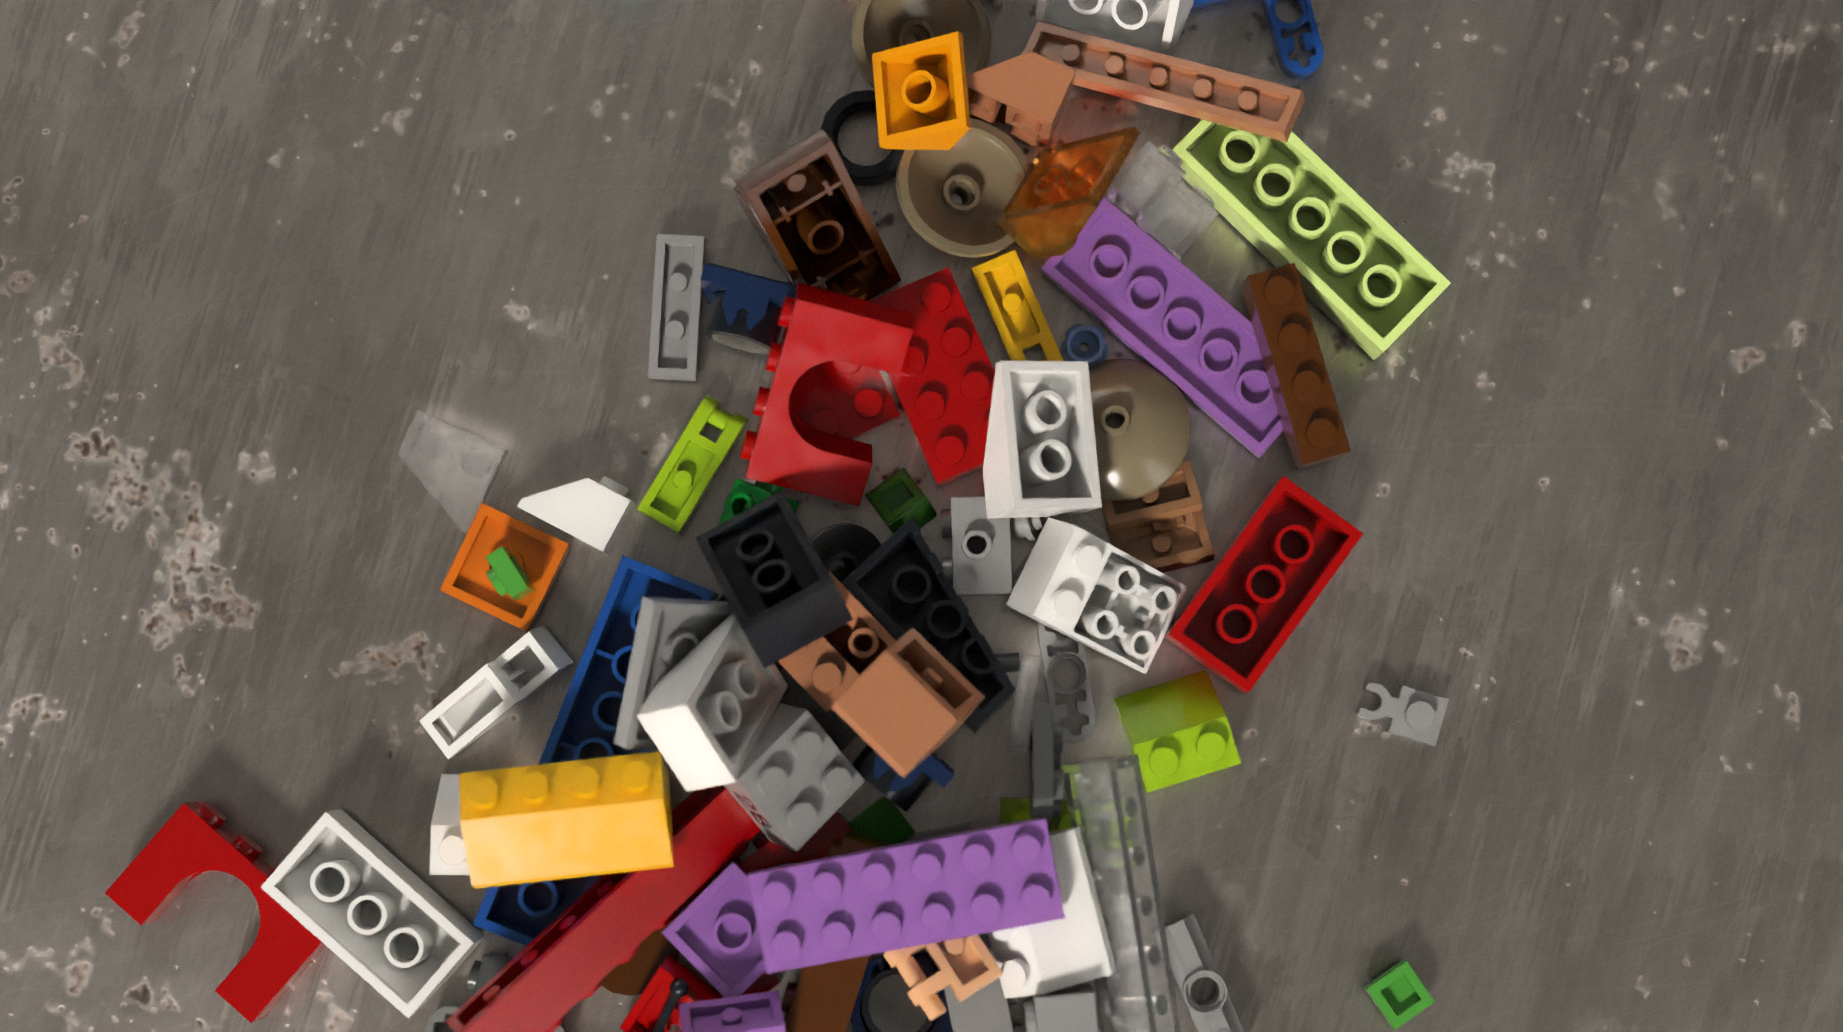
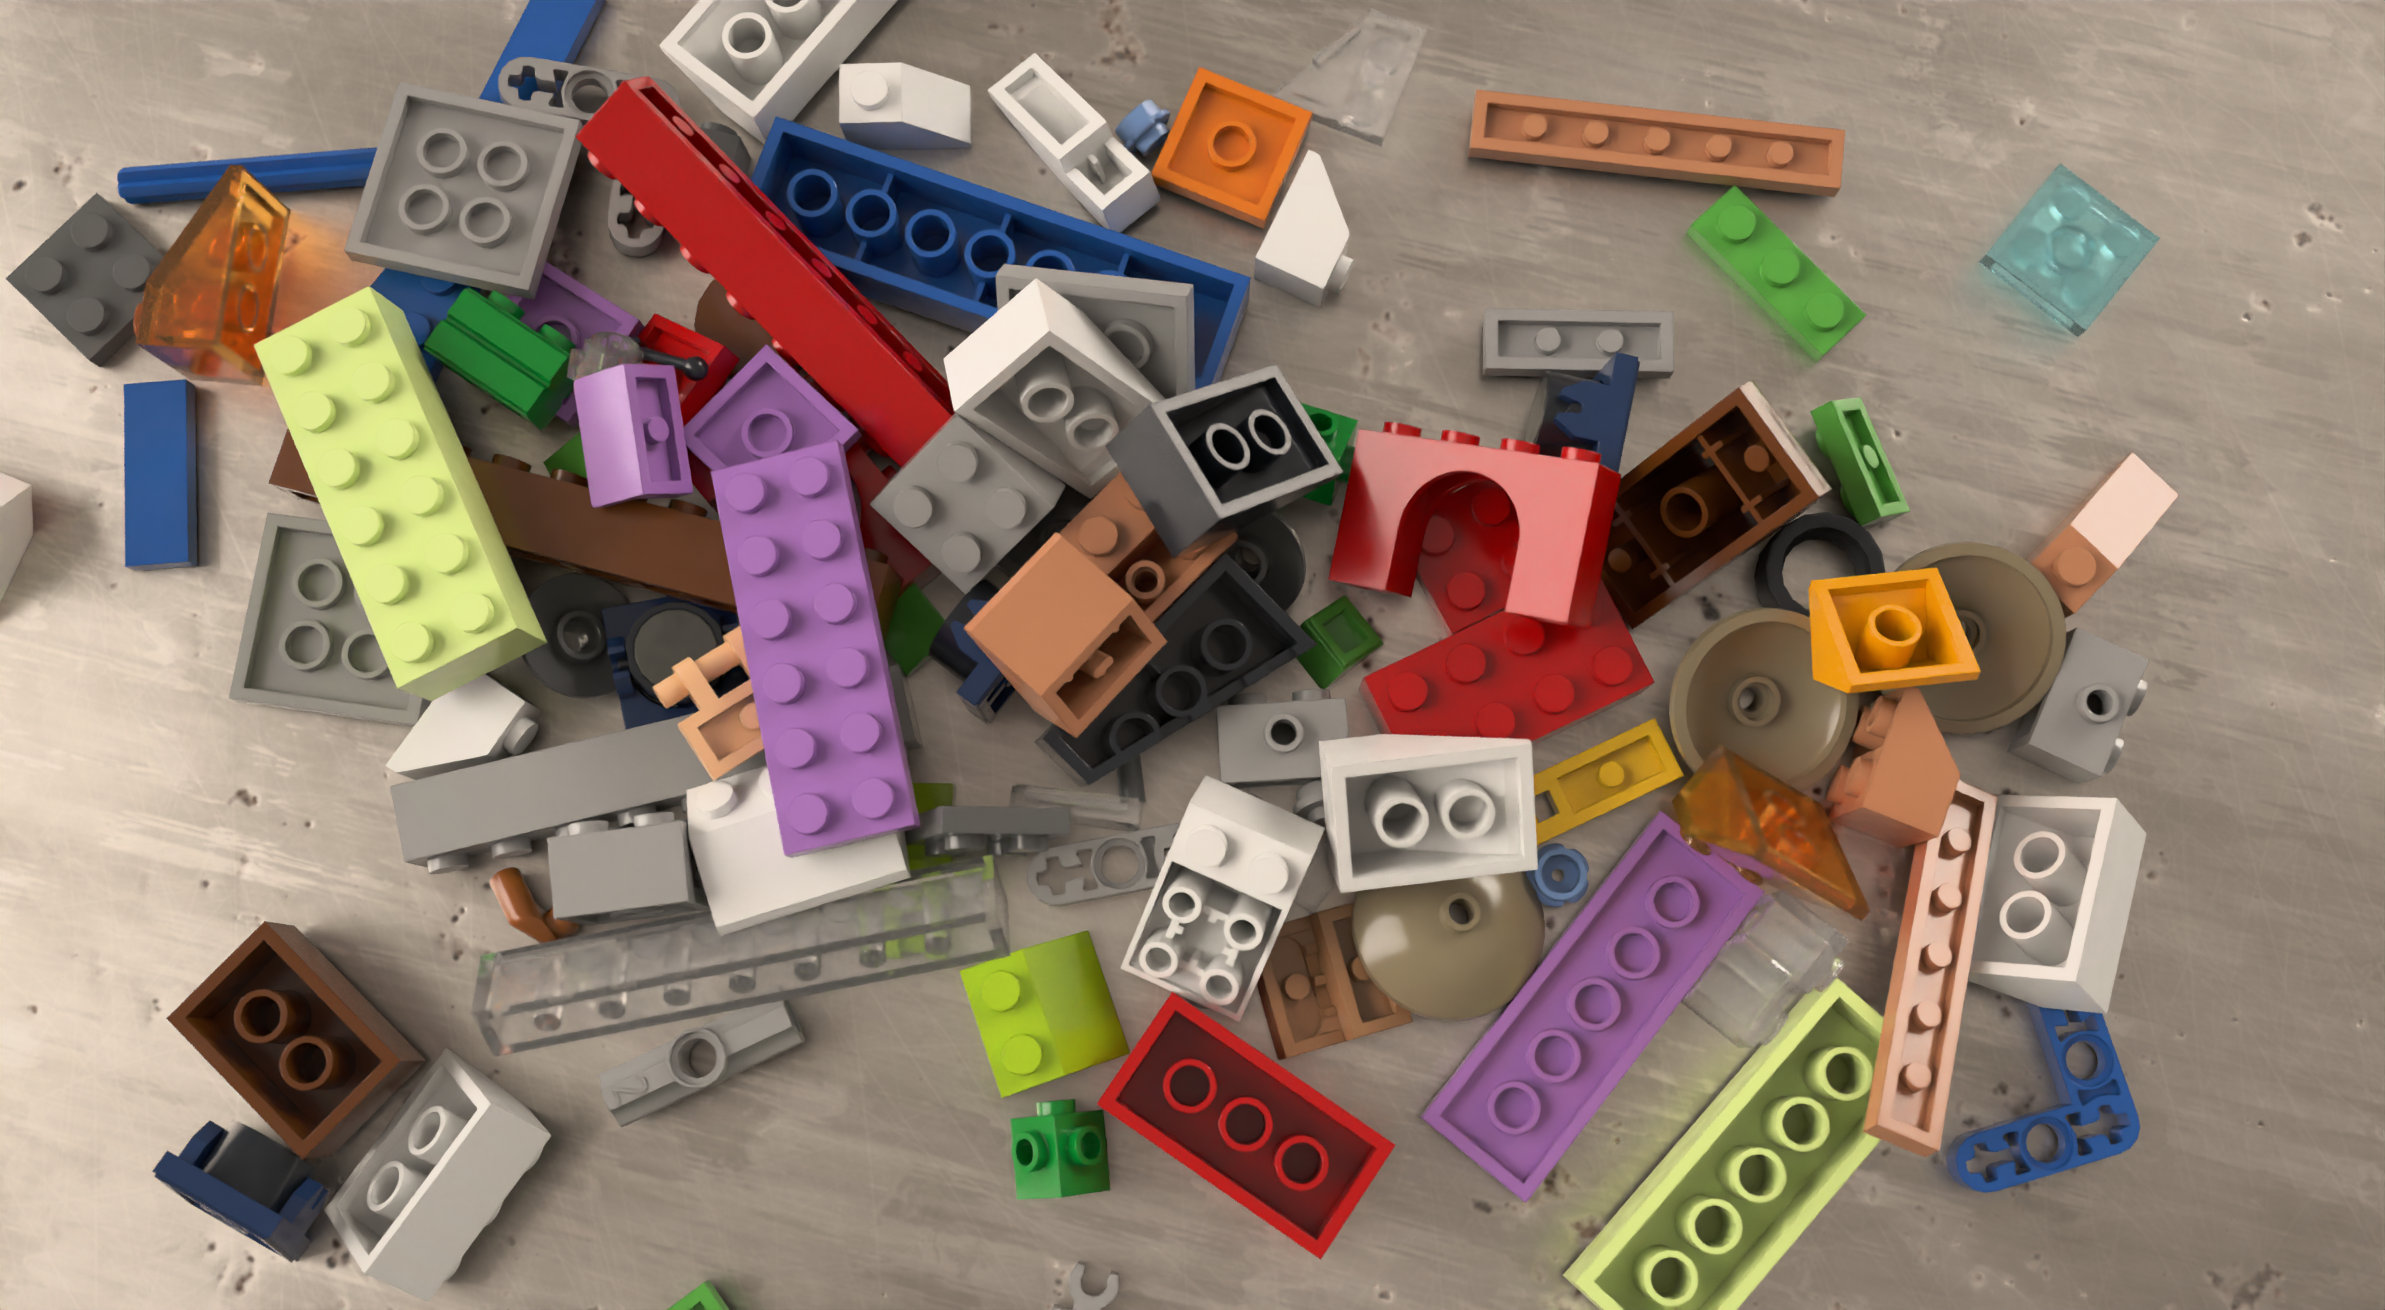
camera: 85 degrees right, 5 degrees down
yellow slope [459,751,674,889] -> none
bright green plate [486,546,536,601] -> none
lime plate [637,395,749,535] -> none
reddish brown brick [1241,263,1351,470] -> none
none -> green brick [1010,1099,1111,1200]
none -> medium blue plate [1115,99,1171,156]
none -> nougat plate [1468,90,1845,197]
none -> bright green plate [1686,185,1866,363]
none -> bright green plate [1810,397,1910,526]

